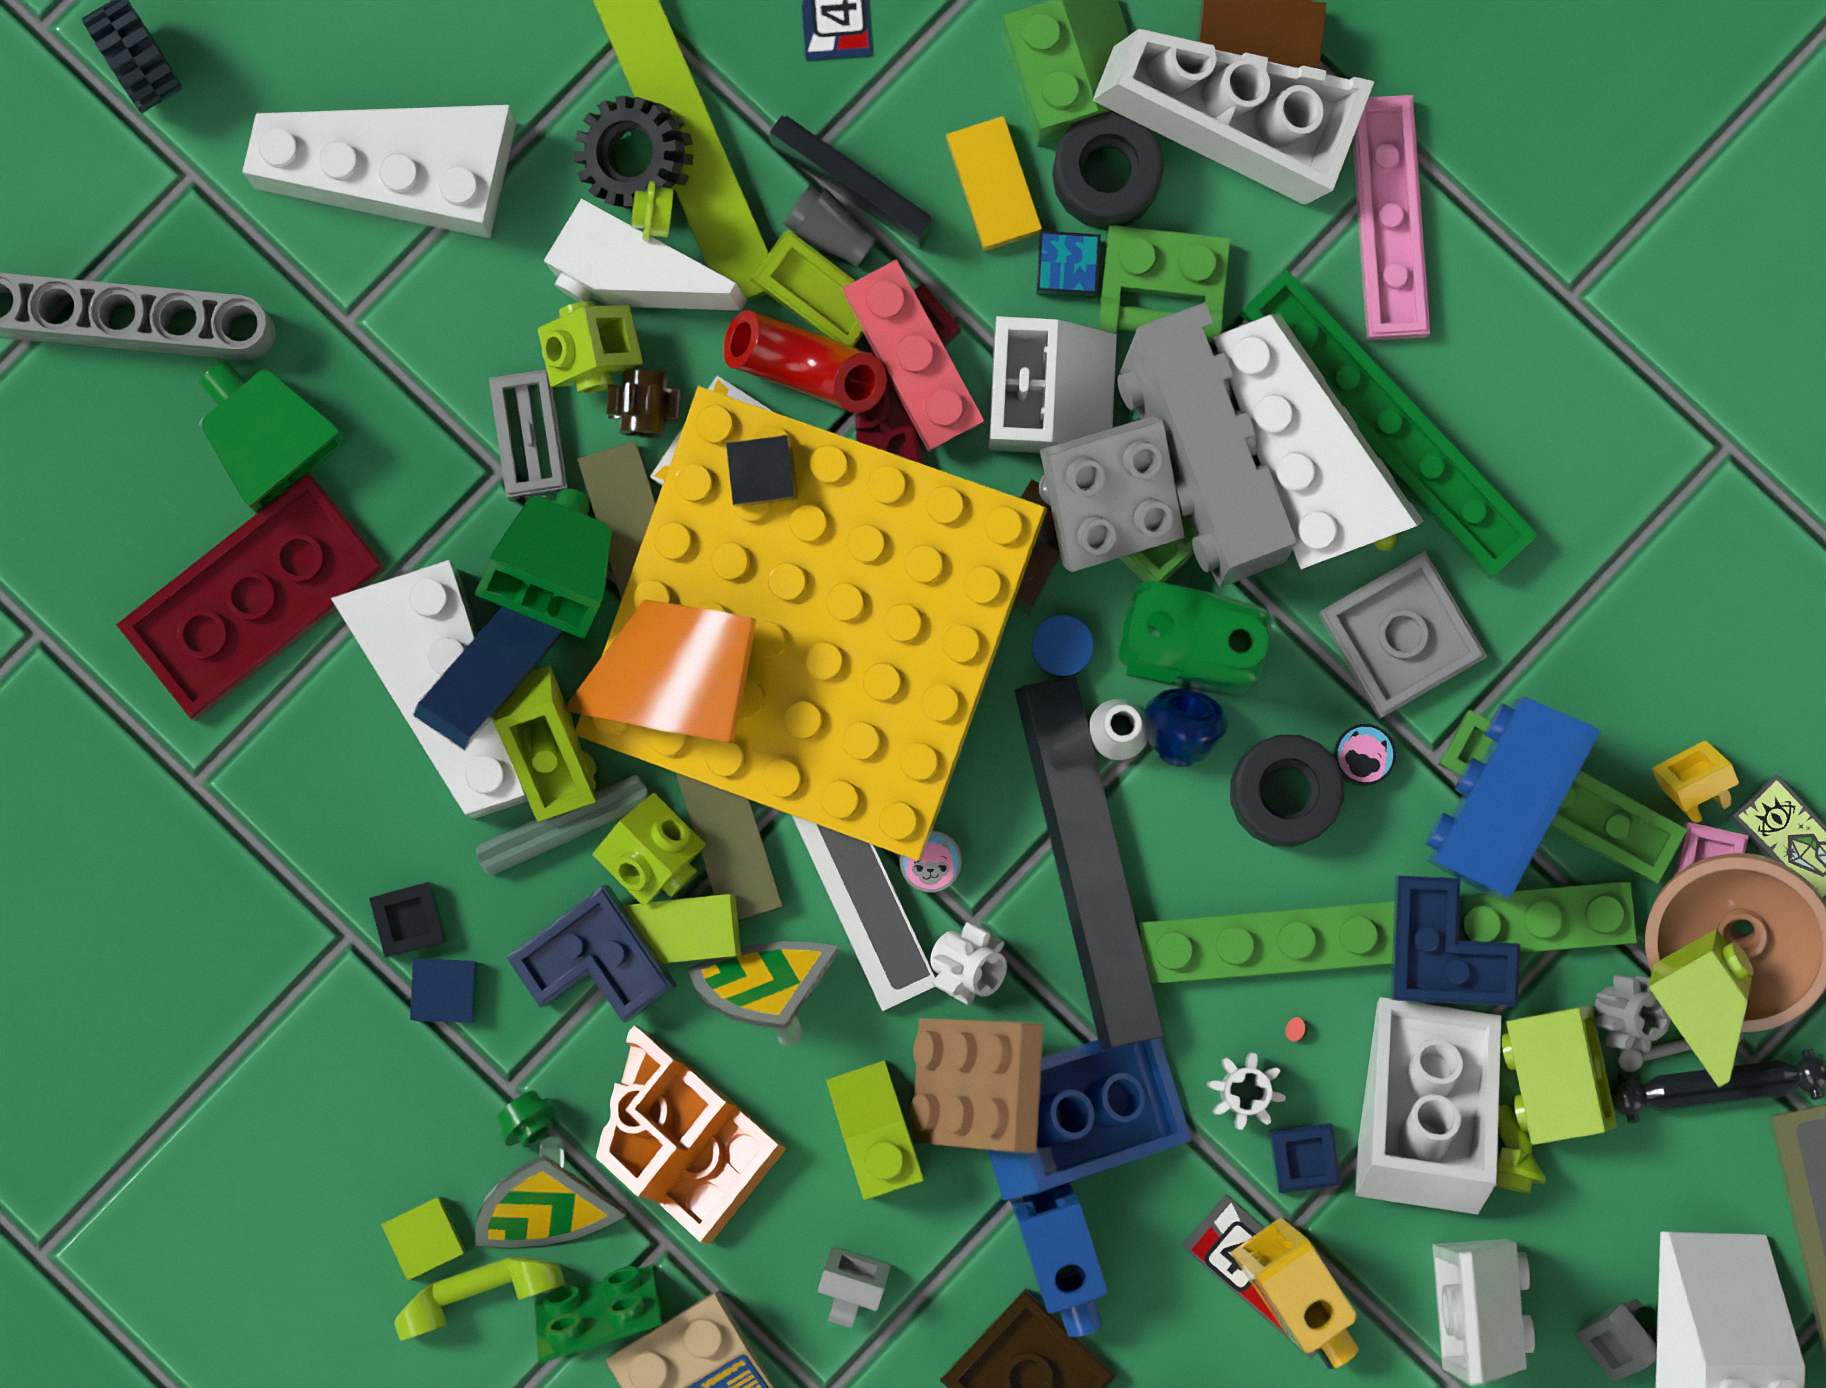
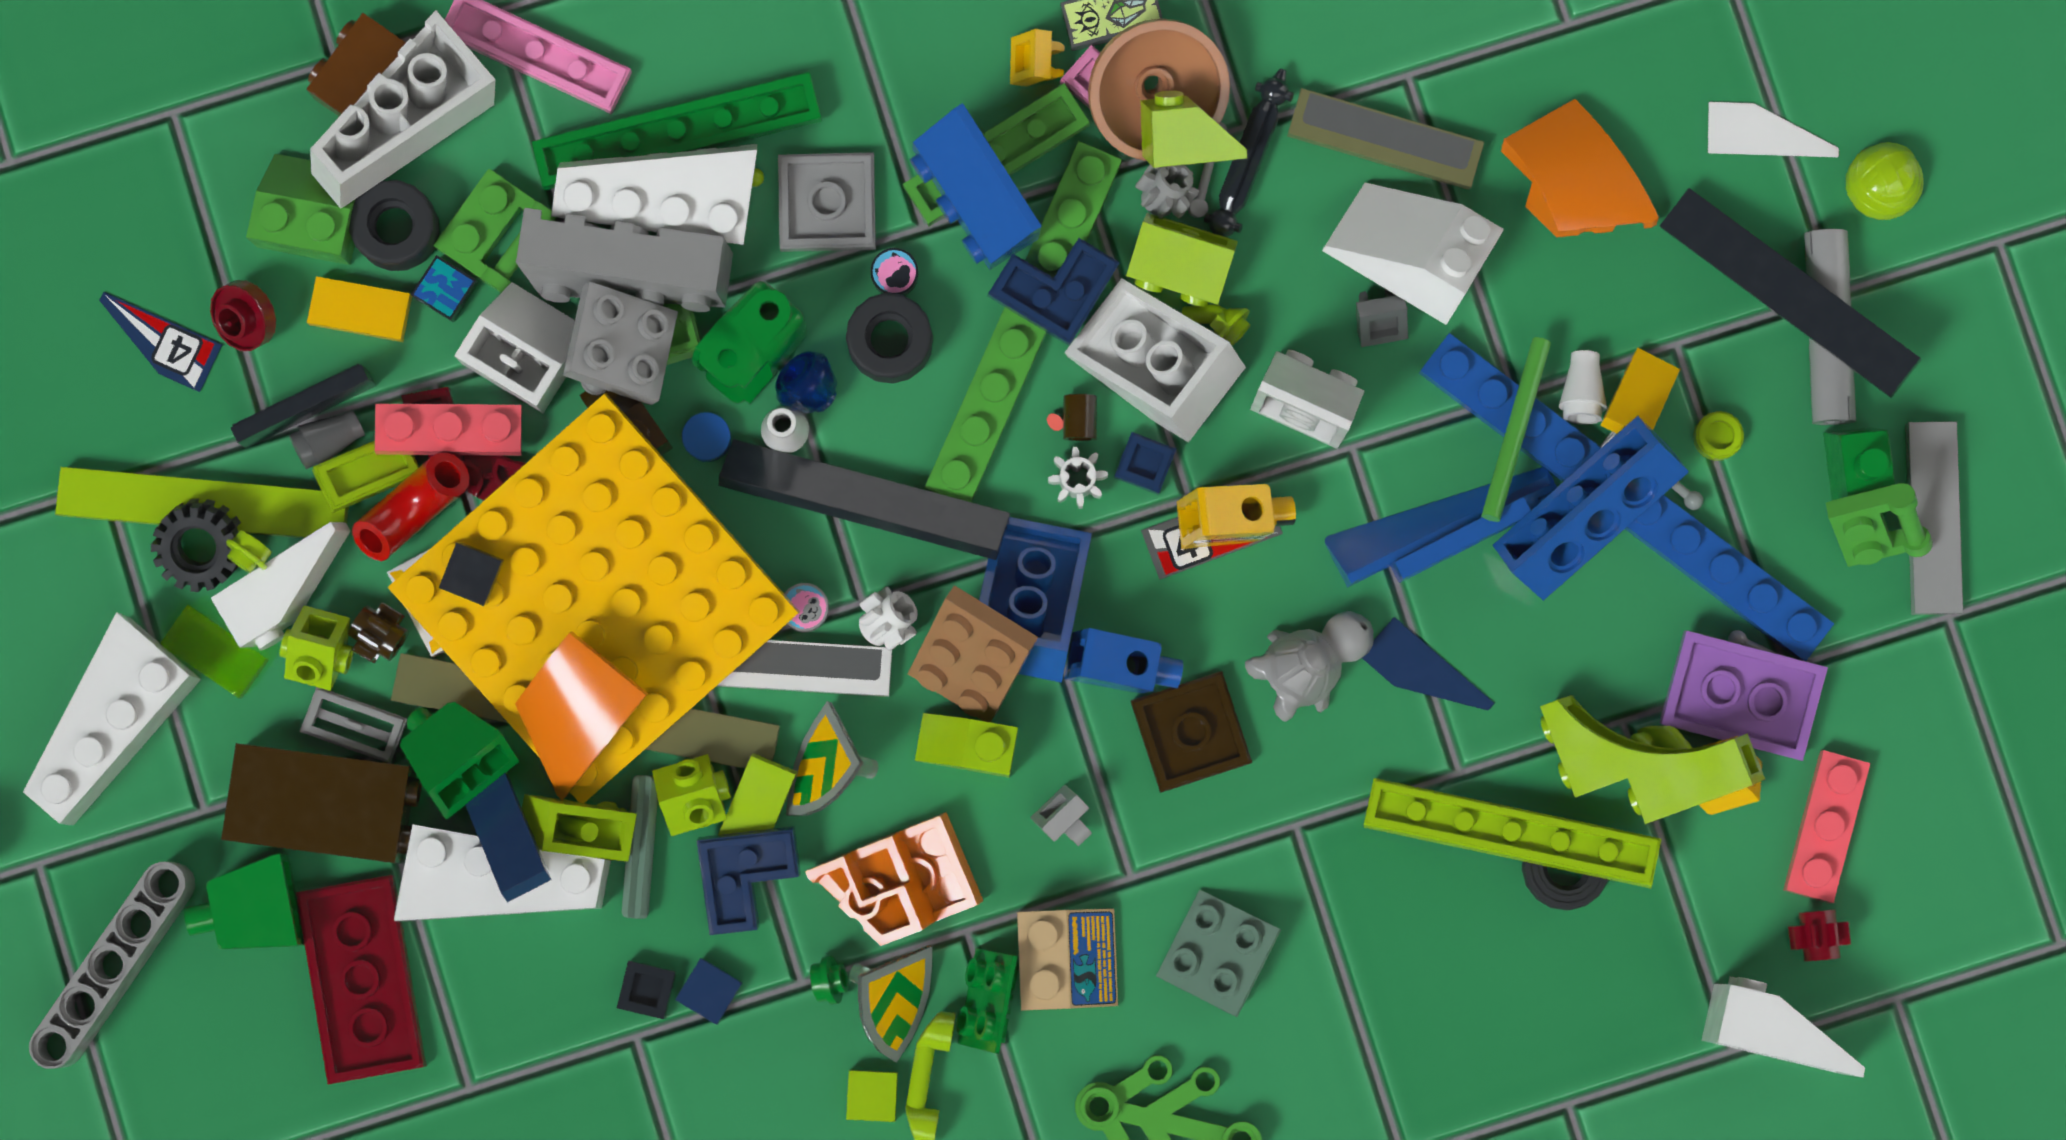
camera: 60 degrees left, 0 degrees up
none -> clear neon green tile [160,604,269,699]
none -> dark red plate [210,280,276,351]
none -> dark brown panel [221,743,422,864]
none -> dark brown hinge [1063,394,1097,441]

